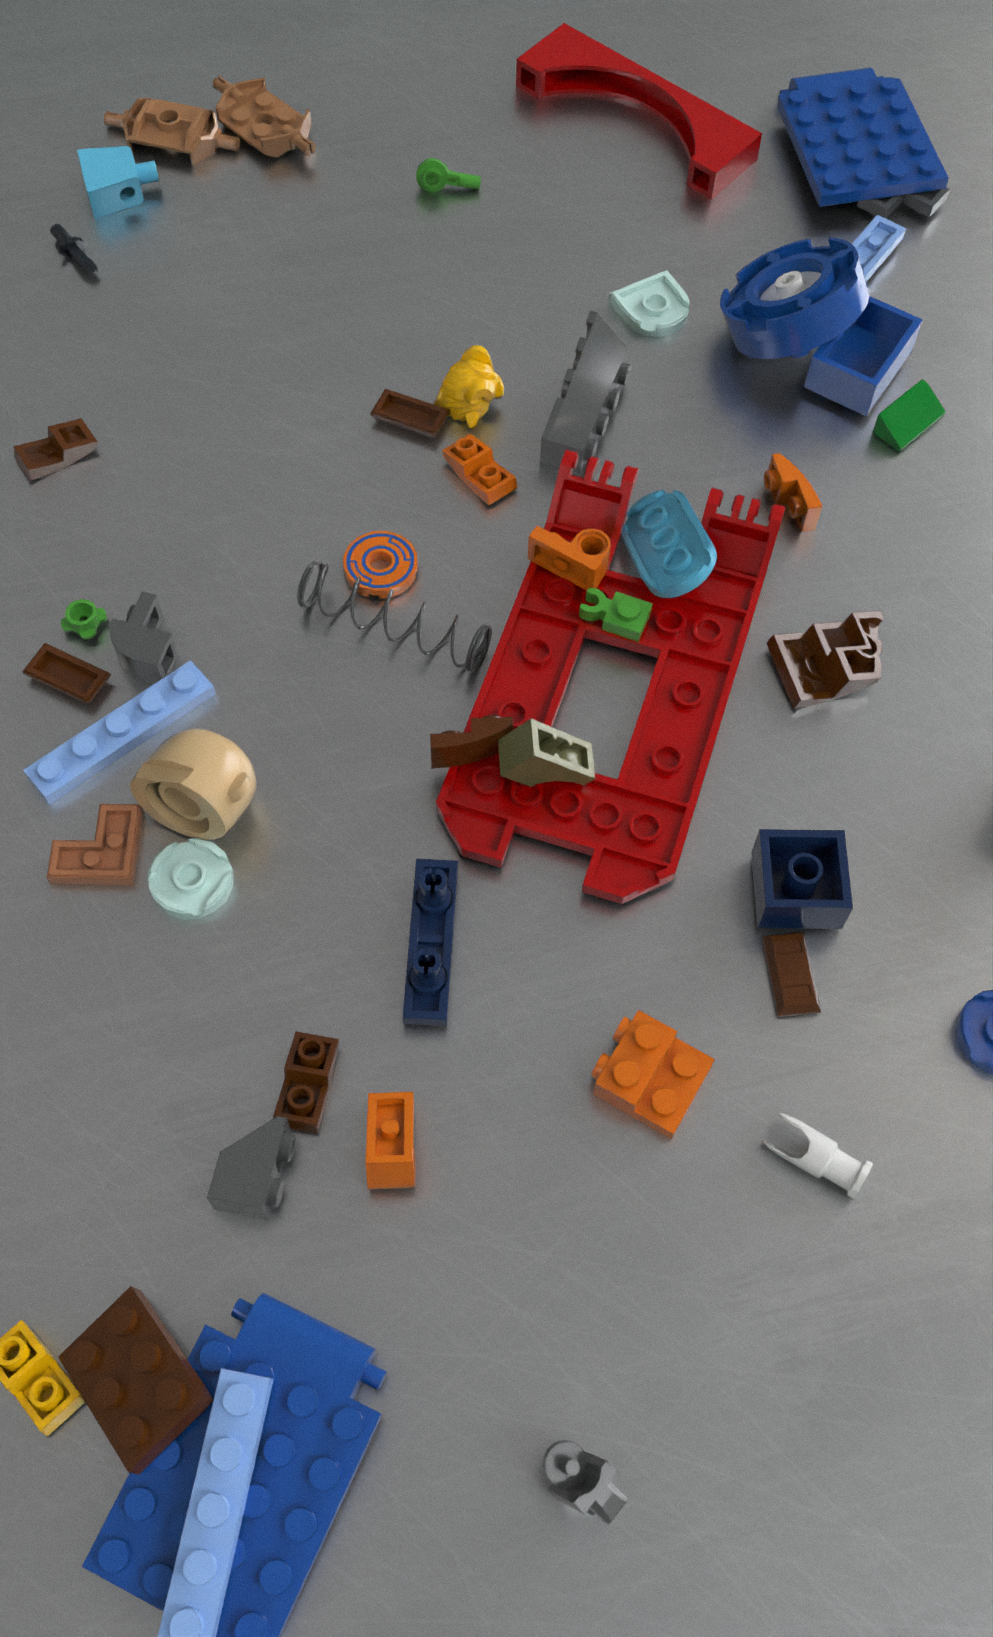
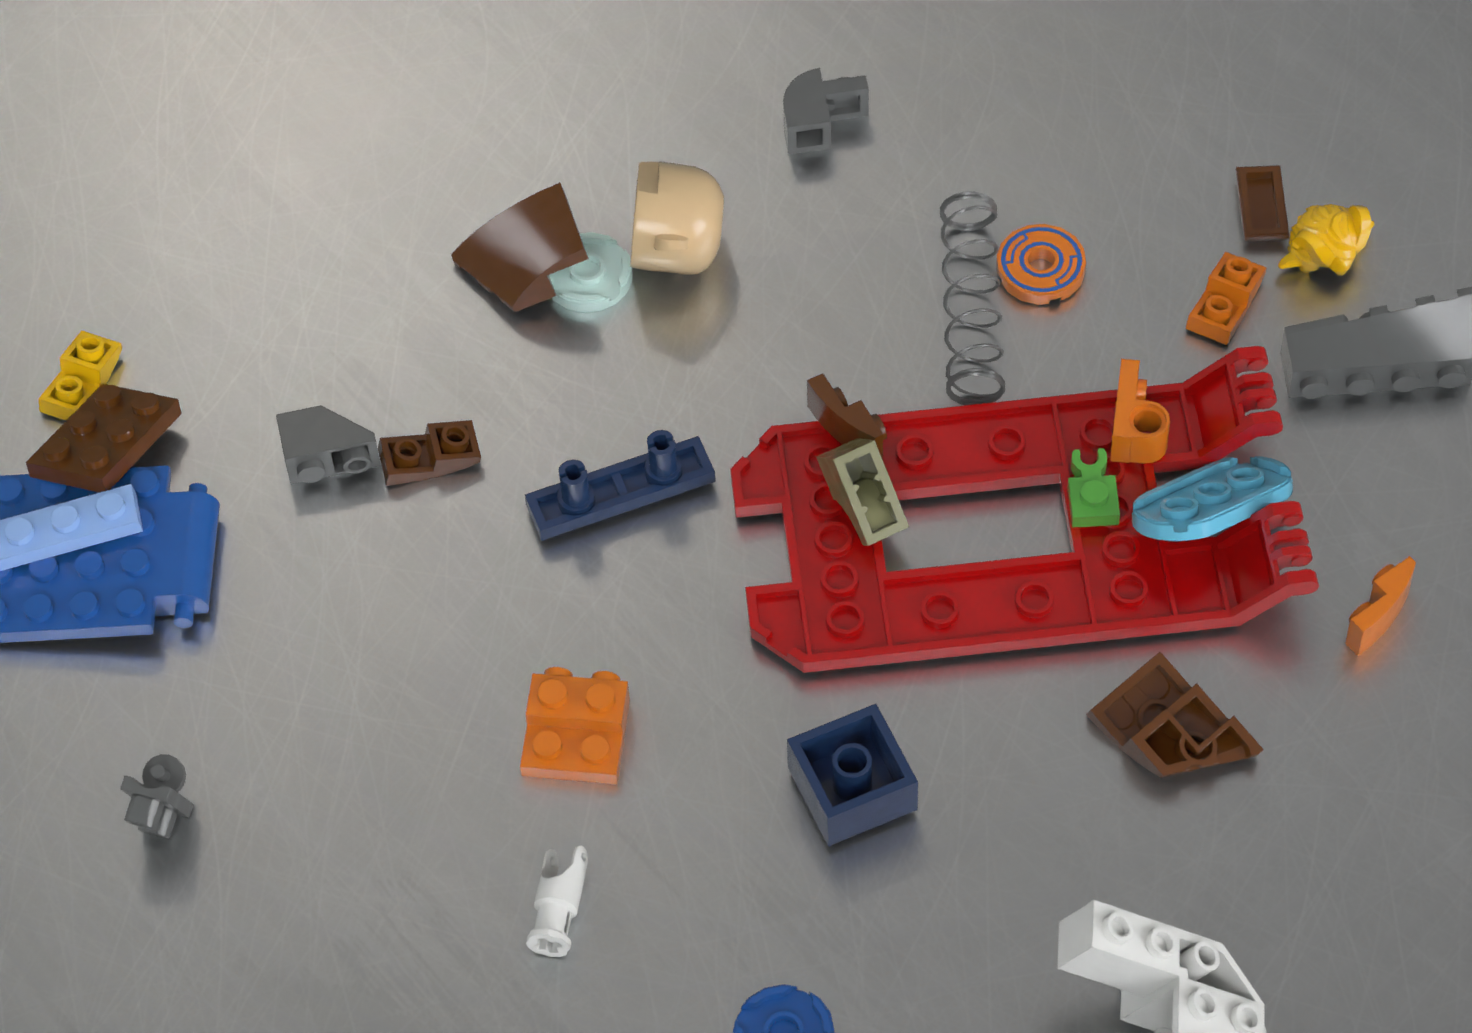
camera: 70 degrees right, 5 degrees down
reddish brown tile [22,643,111,705] -> none
light blue plate [23,660,216,805] -> none
nougat tile [47,804,144,885] -> none
bright green plate [60,599,107,640] -> none
orange plate [365,1092,415,1190] -> none
reddish brown tile [762,932,821,1017] -> none
none -> reddish brown slope [451,183,589,312]

